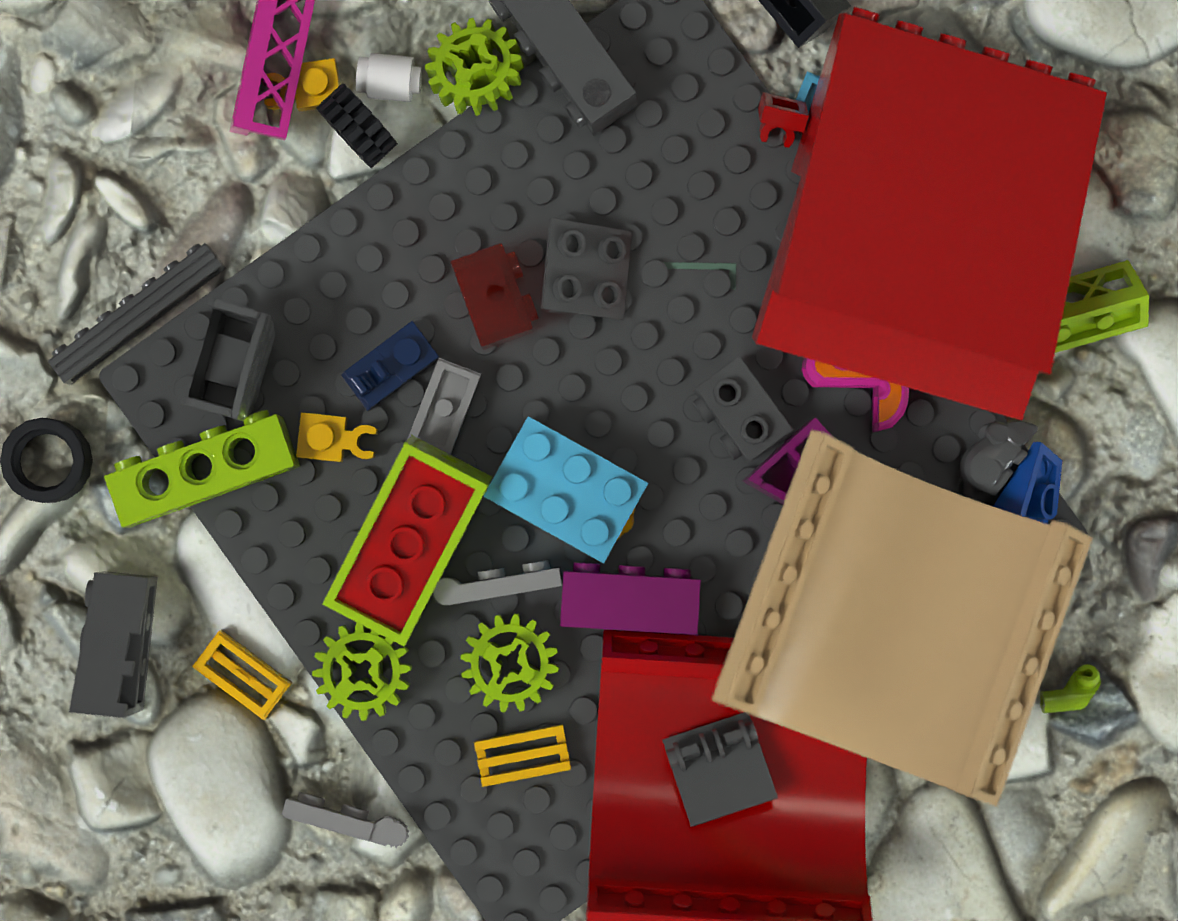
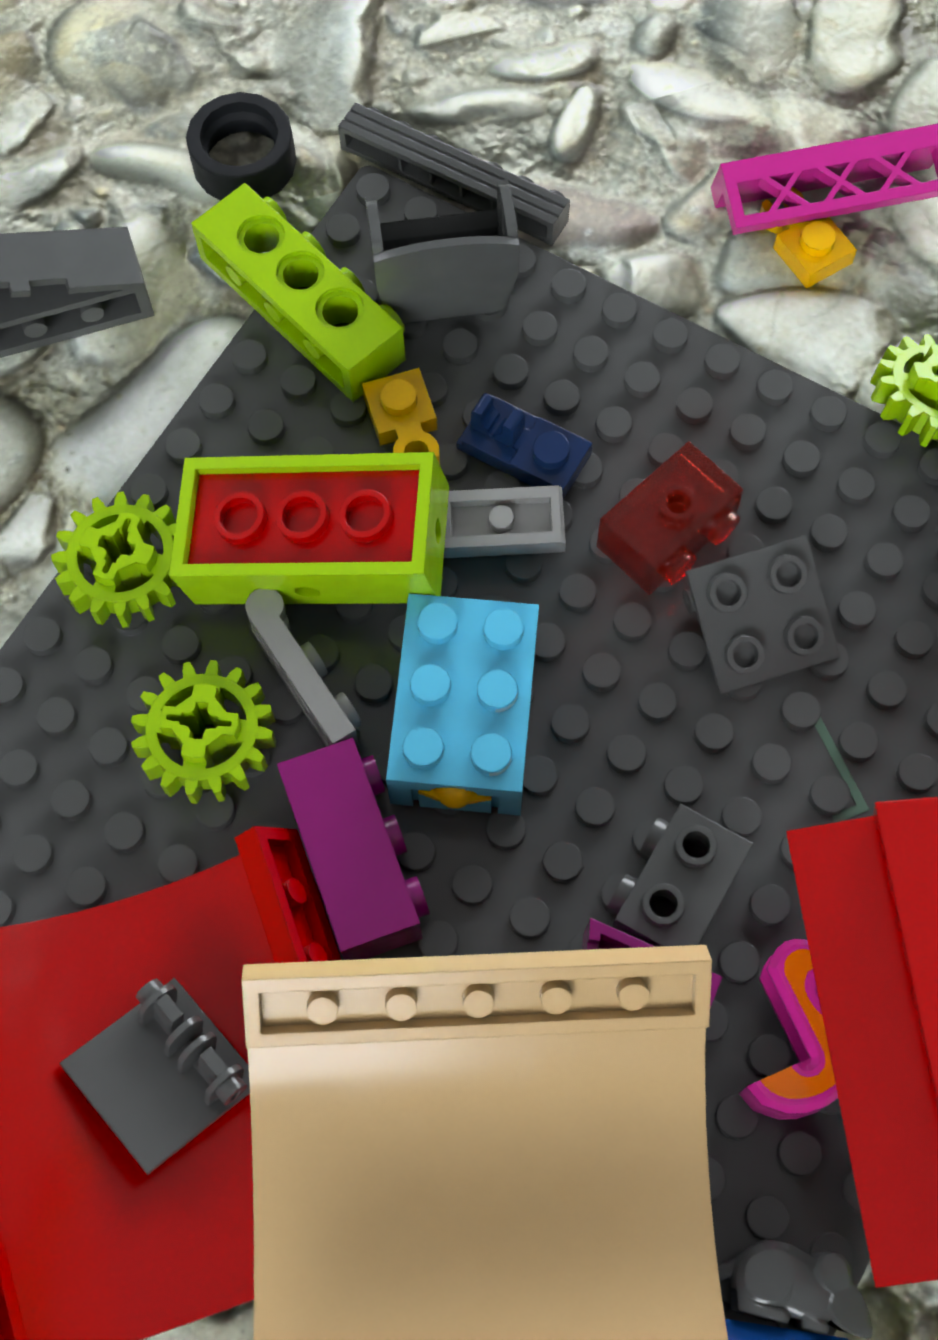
camera: 70 degrees right, 20 degrees down
yellow tile [192,630,292,720] -> none
black tyre [316,83,398,168] -> none
white brick [356,53,422,102] -> none
yellow tile [474,724,571,787] -> none

